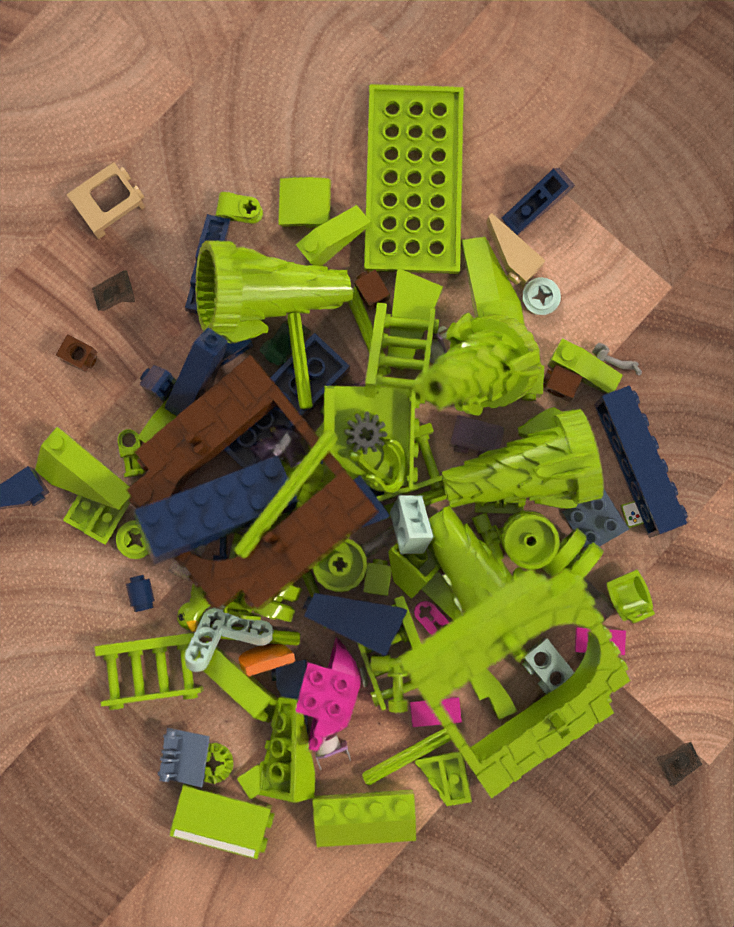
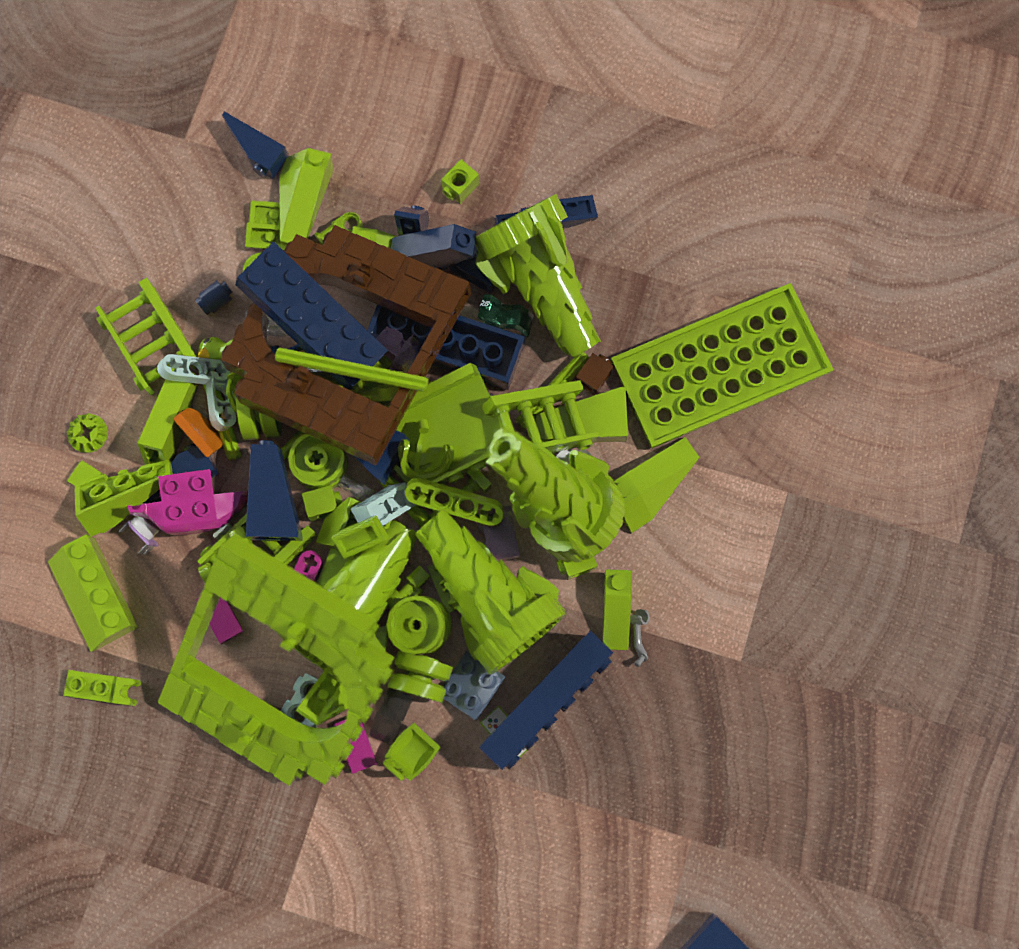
camera: 70 degrees right, 5 degrees down
reddish brown brick [56,334,98,373] -> none
tan window [67,162,145,239] -> none
clear smoke slope [92,270,135,311] -> none
sand blue hinge [158,728,210,787] -> none
lime panel [169,784,275,859] -> none
lime piece [215,192,263,224] -> none
lime slope [278,177,331,228] -> none
lime axle [287,312,313,409] -> none
lime slope [296,205,372,266] -> none
dark grey gear [344,411,387,454] -> none
lime axle [362,728,452,785] -> none
lime wing [415,751,472,806] -> none
lime slope [469,669,517,719] -> none
tan slope [486,213,546,287] -> none
dark blue slope [502,168,575,236] -> none
light aqua gear [522,277,561,316] -> none
reddish brown brick [543,365,583,402] -> none
clear smoke slope [656,742,702,787] -> none
none -> lime plate [63,670,141,706]
none -> lime wing [296,666,348,726]
none -> lime tile [331,515,389,559]
none -> lime beam [405,478,503,526]
none -> lime brick [441,159,480,204]

